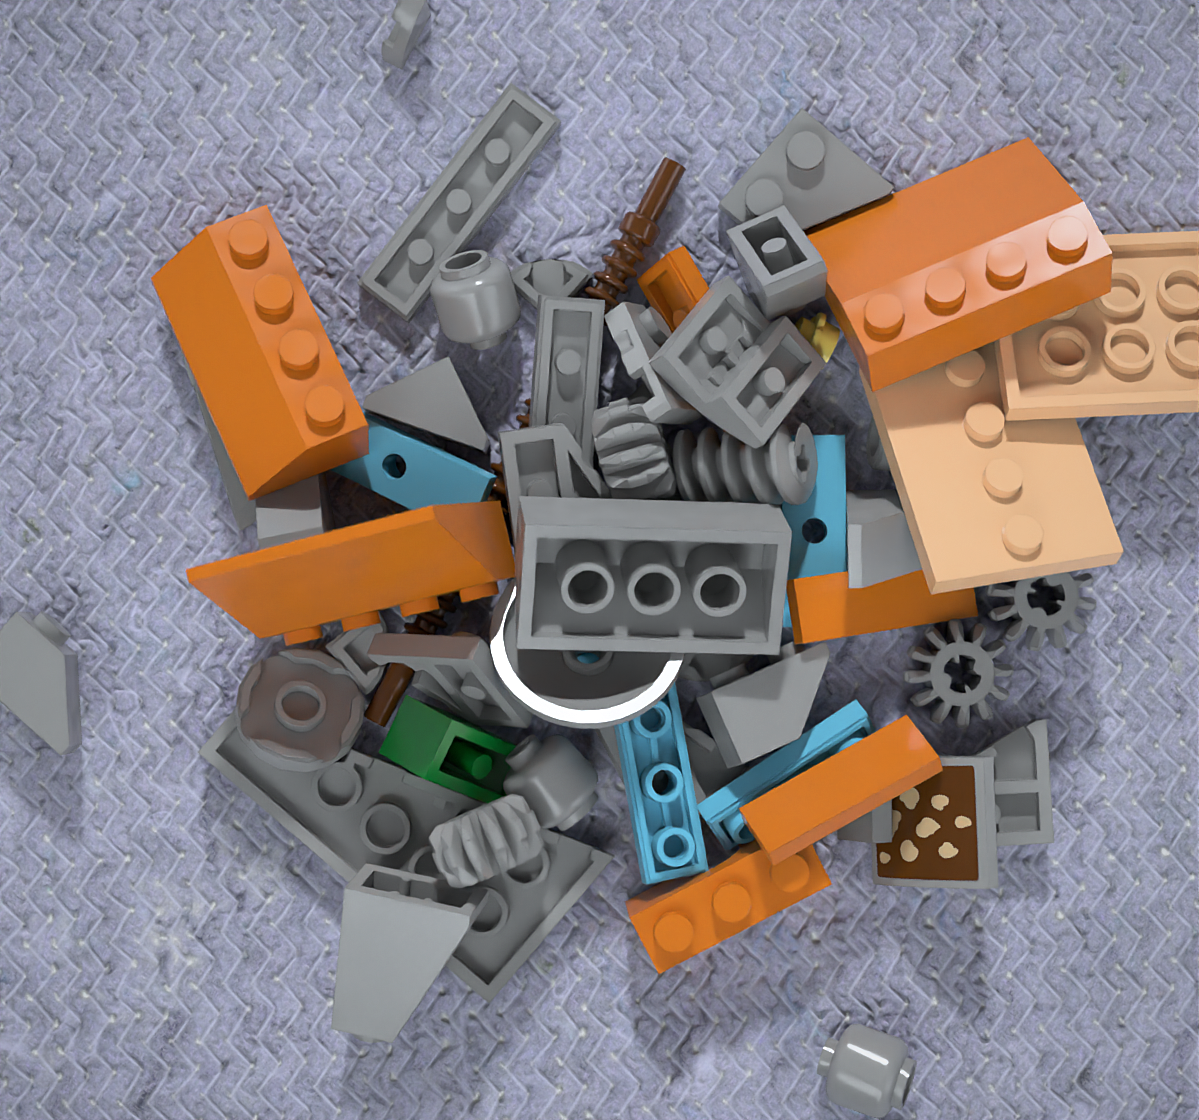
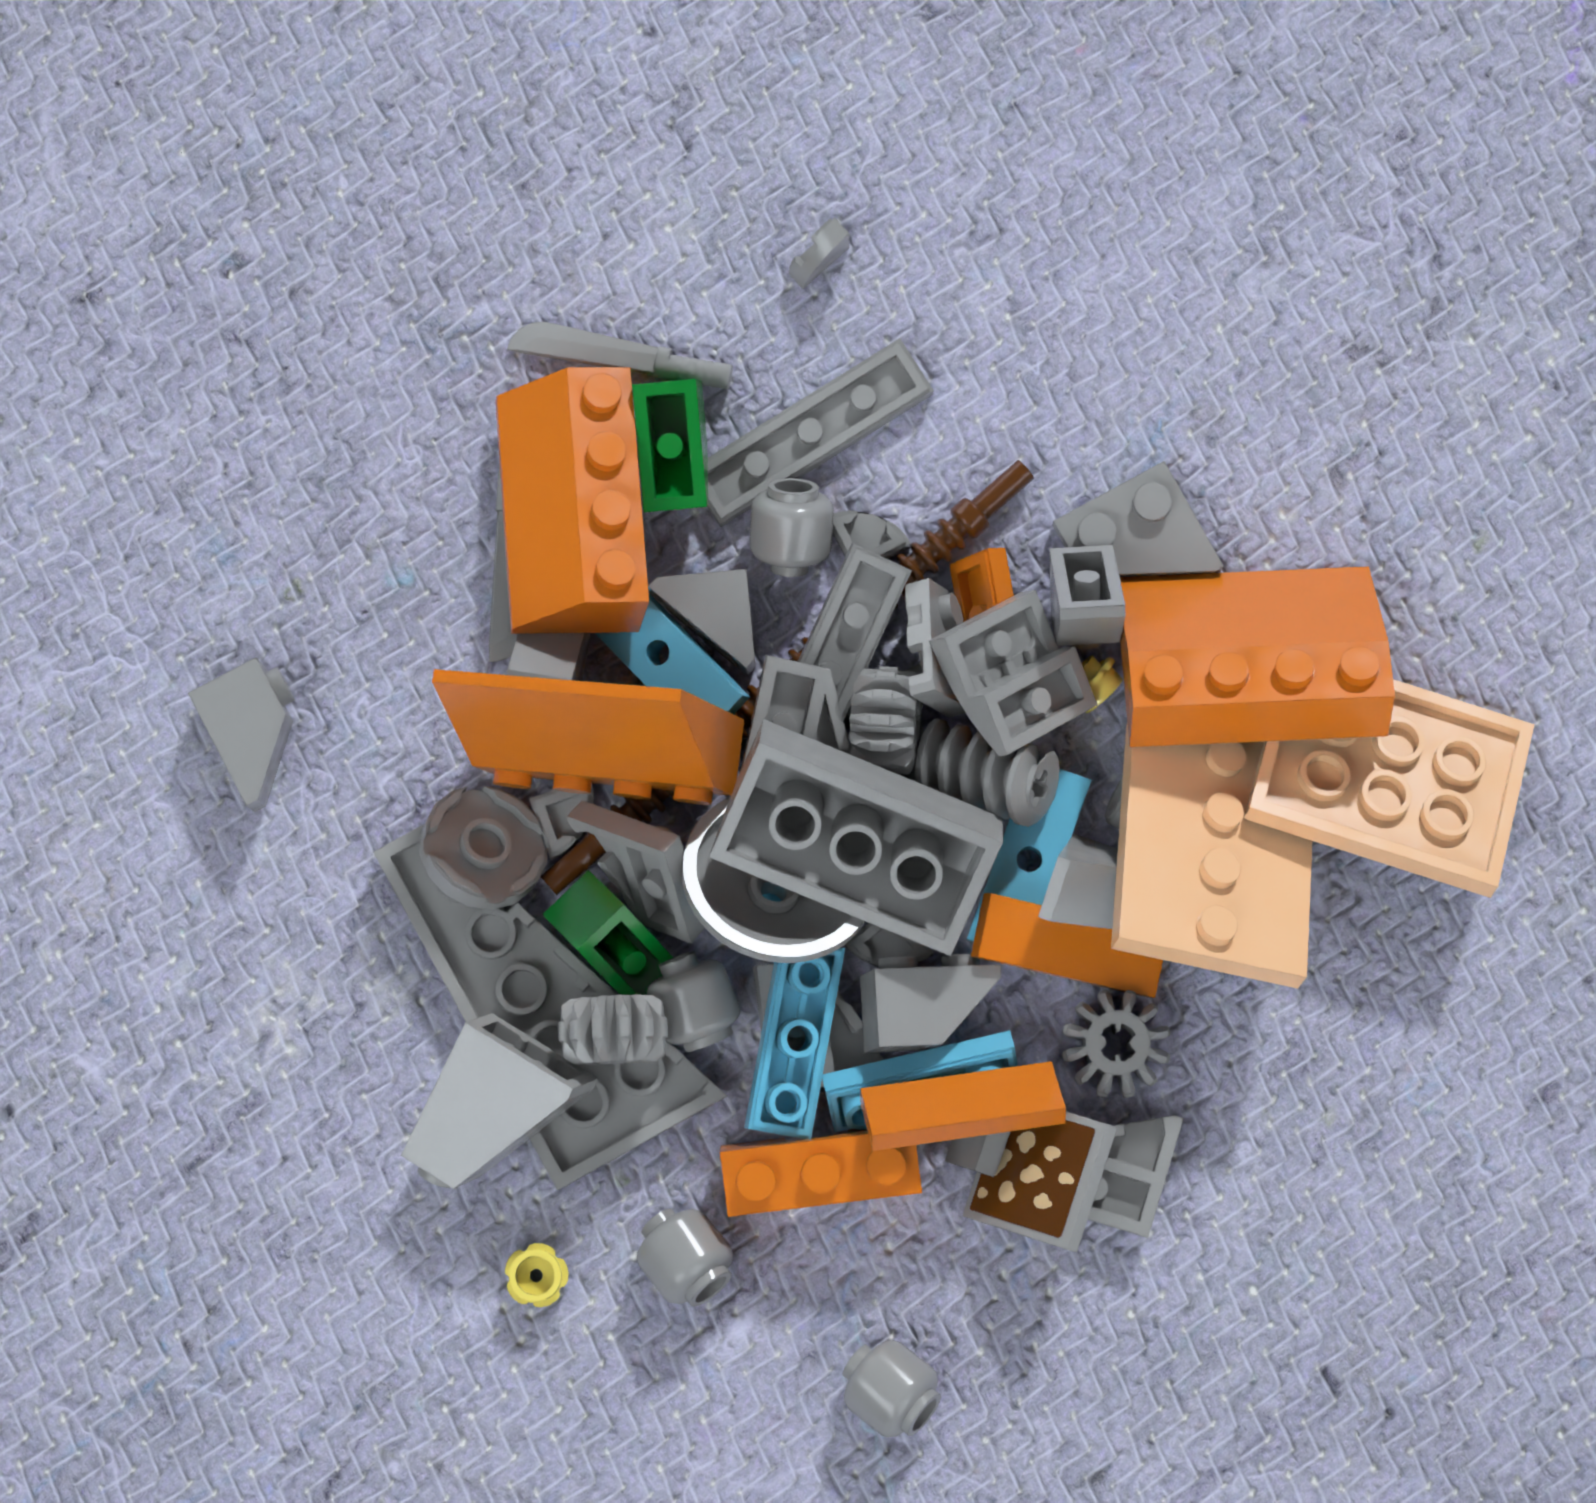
camera: 20 degrees right, 5 degrees down
light grey gear [985,571,1097,651] -> none
none -> light yellow plate [505,1243,569,1307]
none -> light grey piece [507,322,733,389]
none -> green slope [632,379,708,513]
none -> light grey head [637,1208,733,1307]

